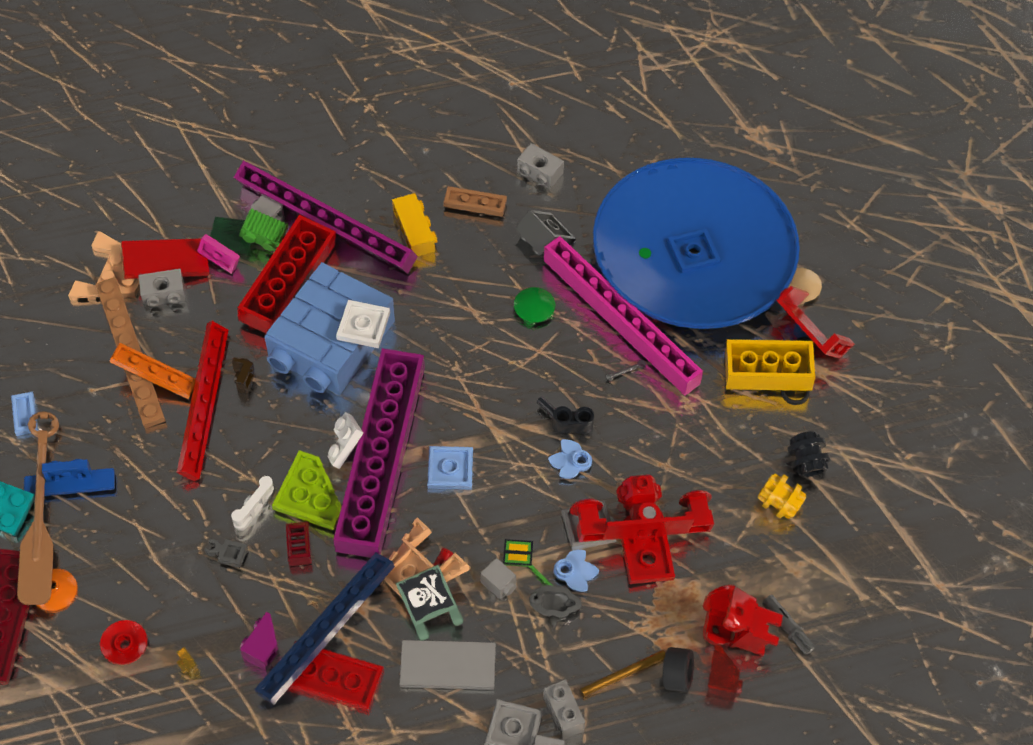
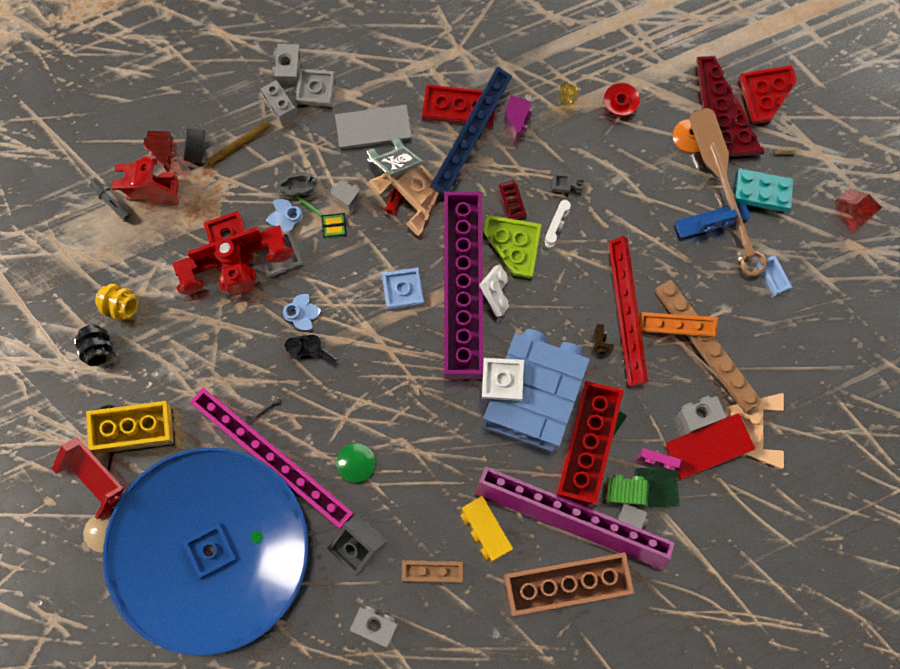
camera: 170 degrees right, 15 degrees up
none -> nougat brick [503,553,634,617]

